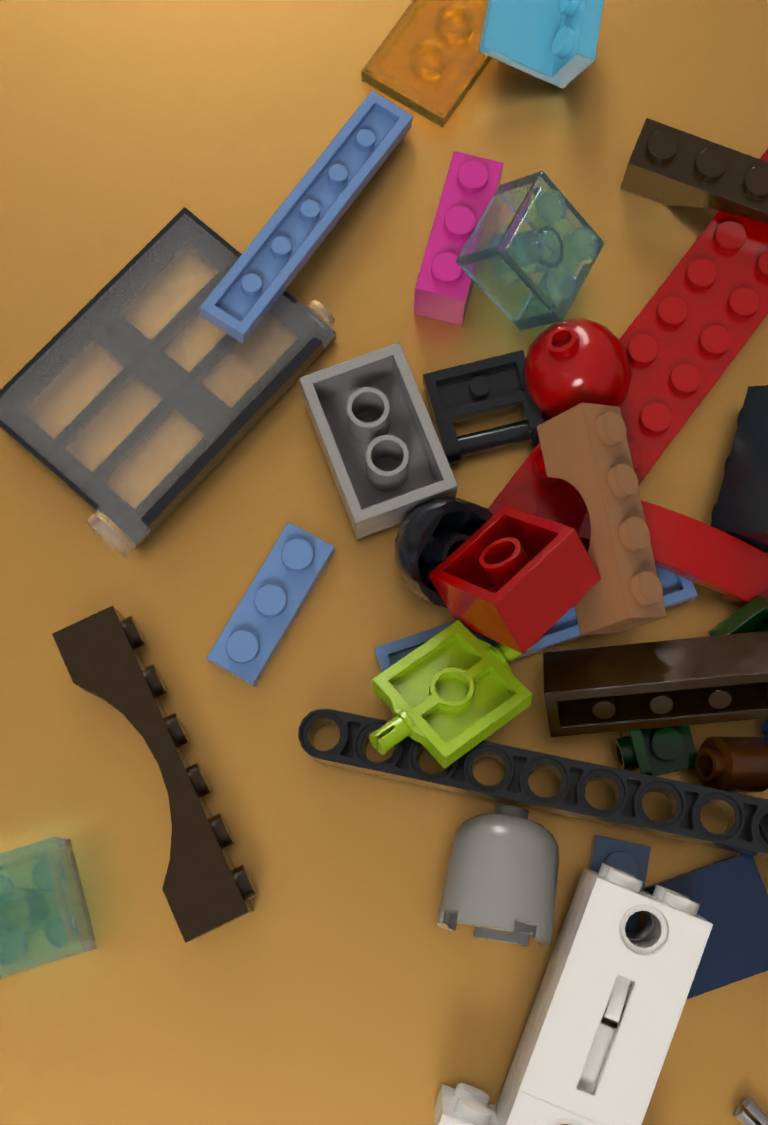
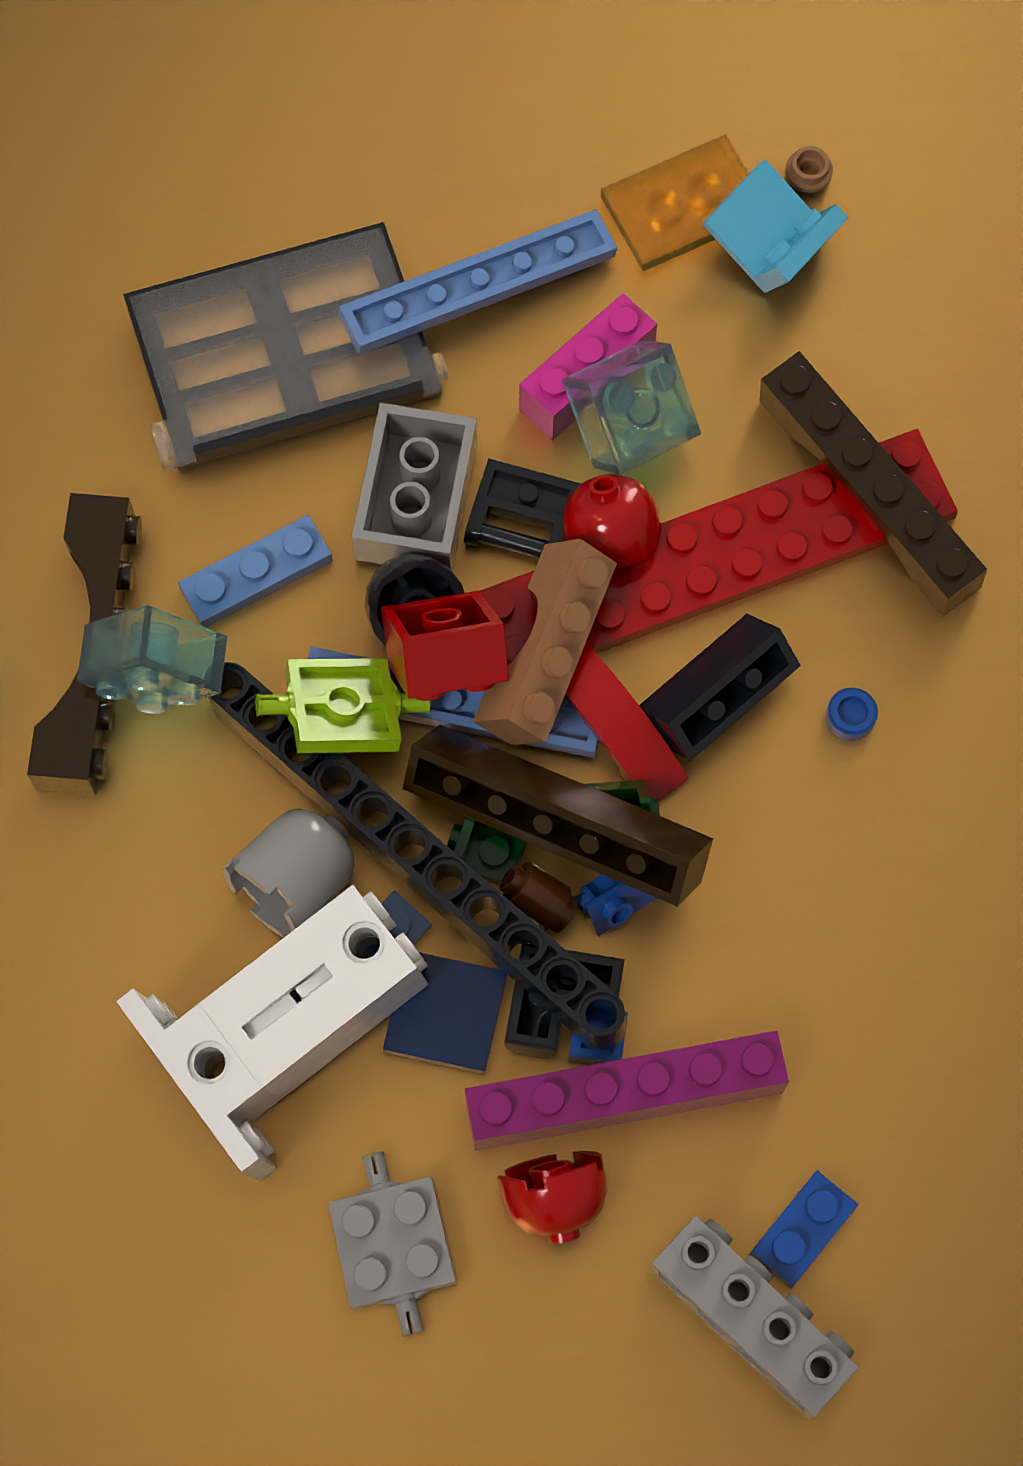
camera: 30 degrees right, 5 degrees down
none -> clear light blue brick [77,605,228,714]

